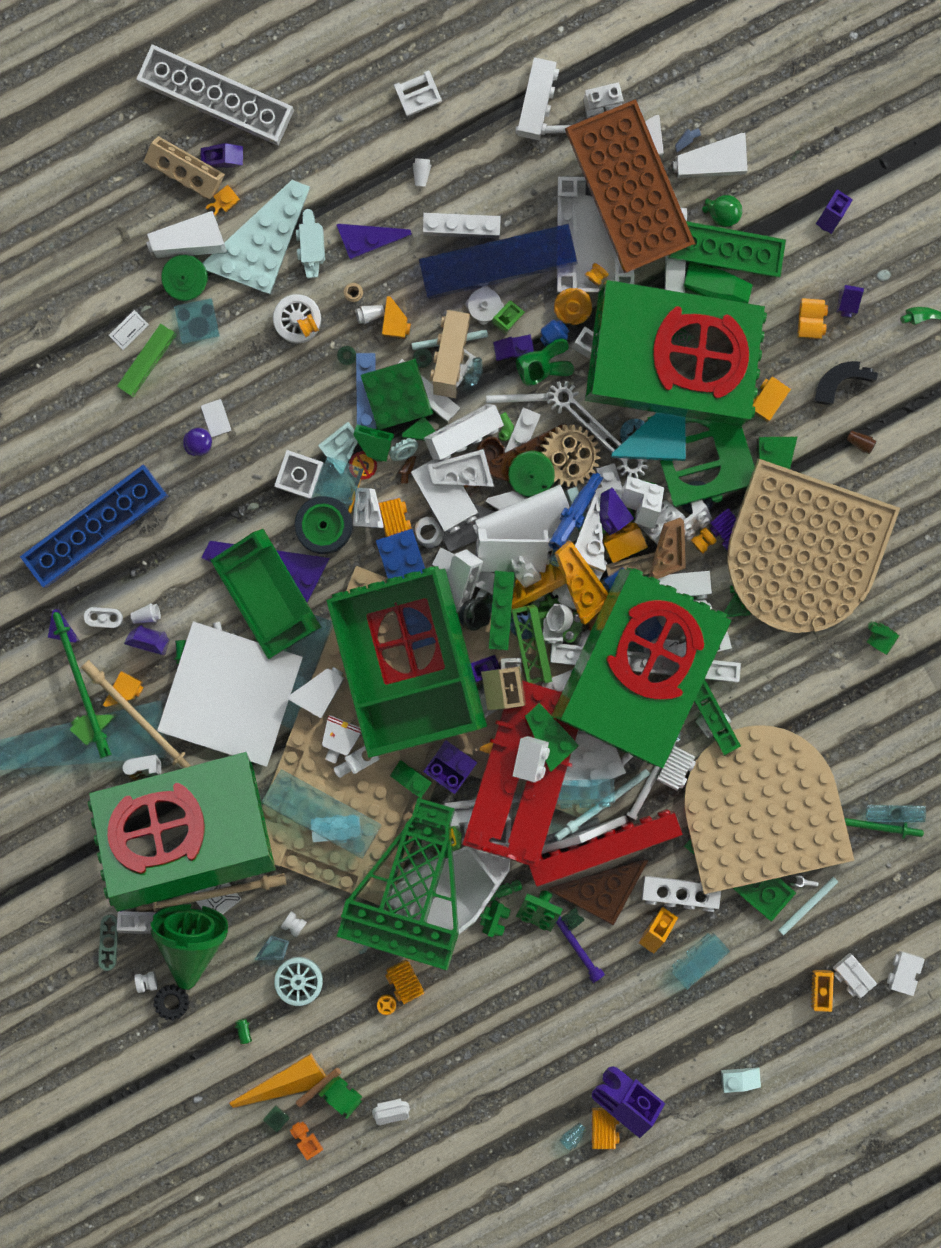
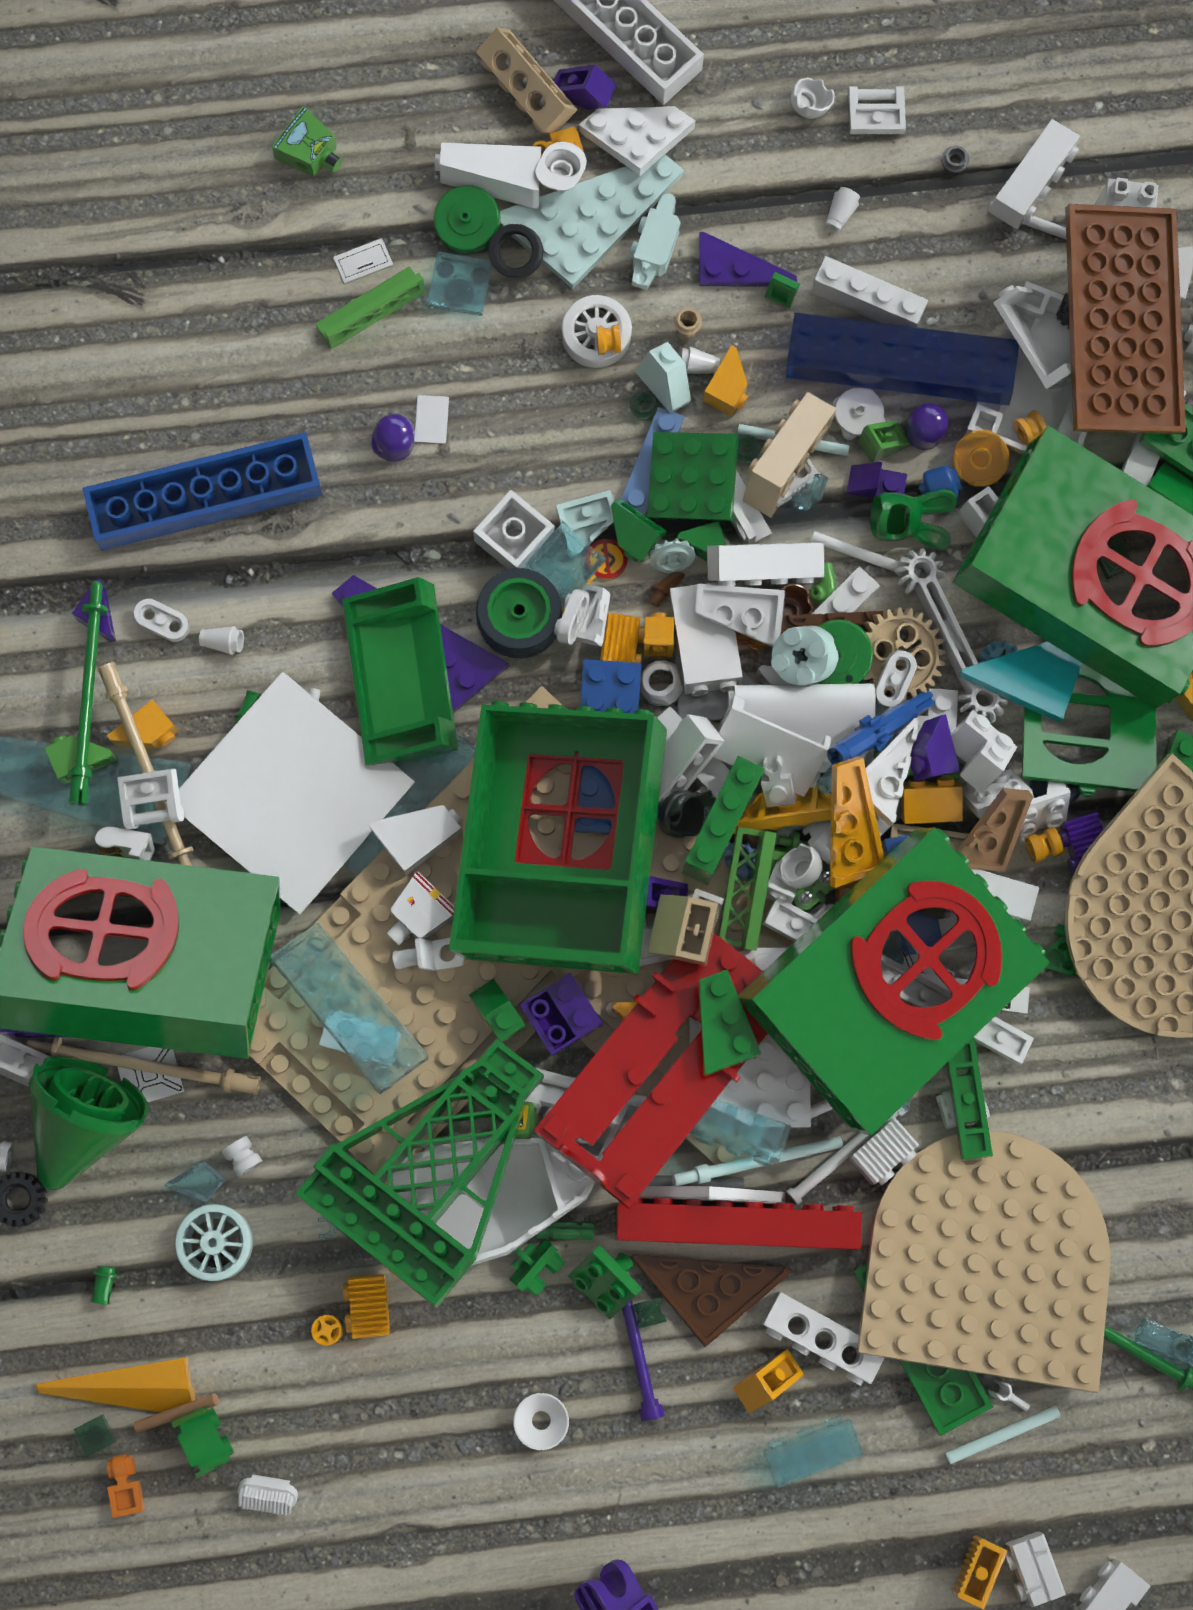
camera: 15 degrees right, 10 degrees down
dark purple slope [124,625,170,655] -> none
white brick [513,736,550,782] -> none
none -> white plate [117,769,184,830]
none -> bright green torso [272,106,343,176]
none -> black tyre [488,224,544,278]
none -> white piece [514,1393,569,1450]
none -> white piece [535,142,587,191]
none -> white plate [554,589,589,645]
none -> white plate [579,106,695,176]
none -> light aqua slope [635,342,691,414]
none -> light orange slope [644,613,674,657]
none -> green tile [765,272,800,309]
none -> light aqua brick [771,626,838,685]
none -> white hair [790,77,835,119]
none -> white plate [875,650,917,707]
none -> dark purple helmet [905,403,949,450]
none -> flat silver plate [941,146,969,174]
none -> white panel [993,285,1072,389]

